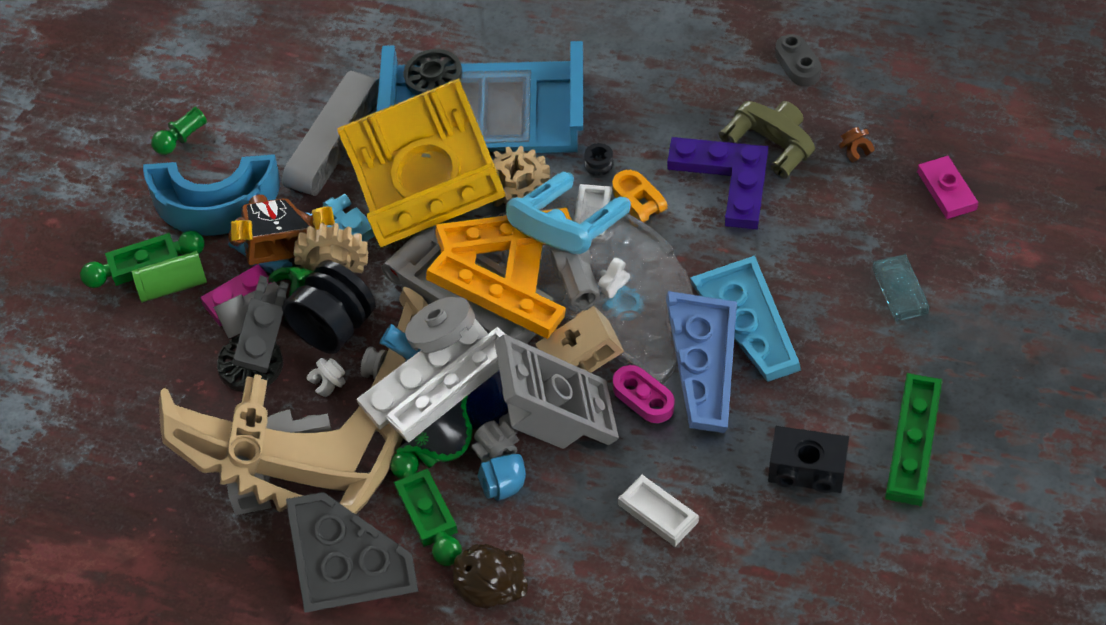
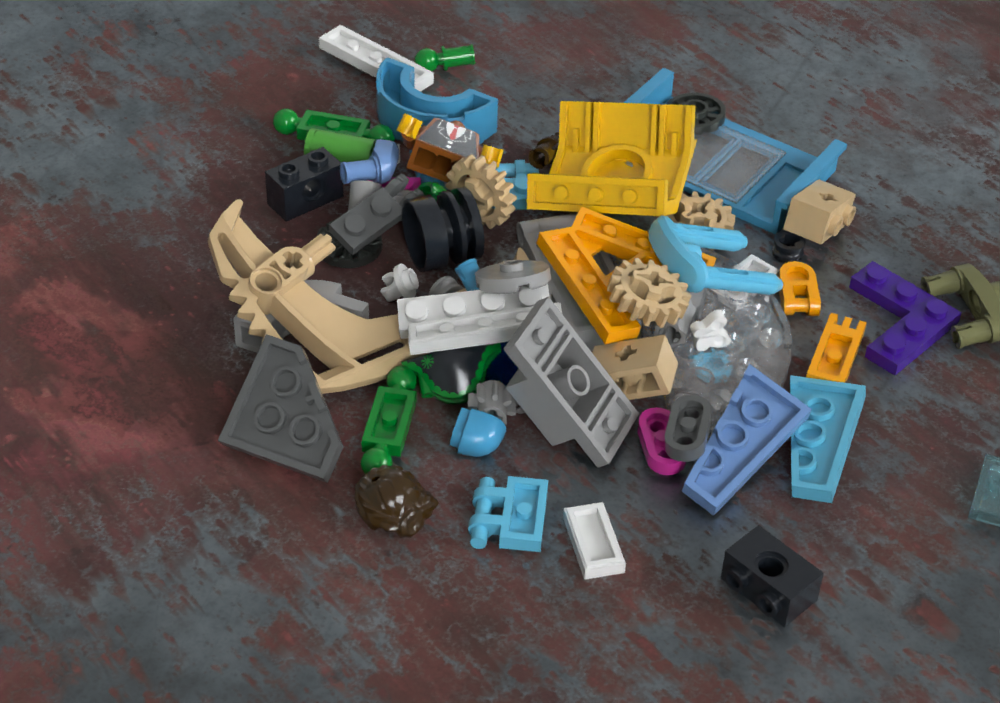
camera: 30 degrees right, 10 degrees down
light grey beam [282,71,379,196] -> none
green tile [885,373,943,506] -> none
none -> black brick [265,147,344,222]
none -> white plate [319,25,434,92]
none -> medium blue arm [340,139,400,184]
none -> medium azure plate [468,476,548,552]
none -> dark brown pin [529,132,559,169]
none -> tan gear [607,258,691,328]
none -> dark grey plate [665,395,712,462]
none -> tan brick [783,179,856,244]
none -> light orange hinge [806,312,867,383]

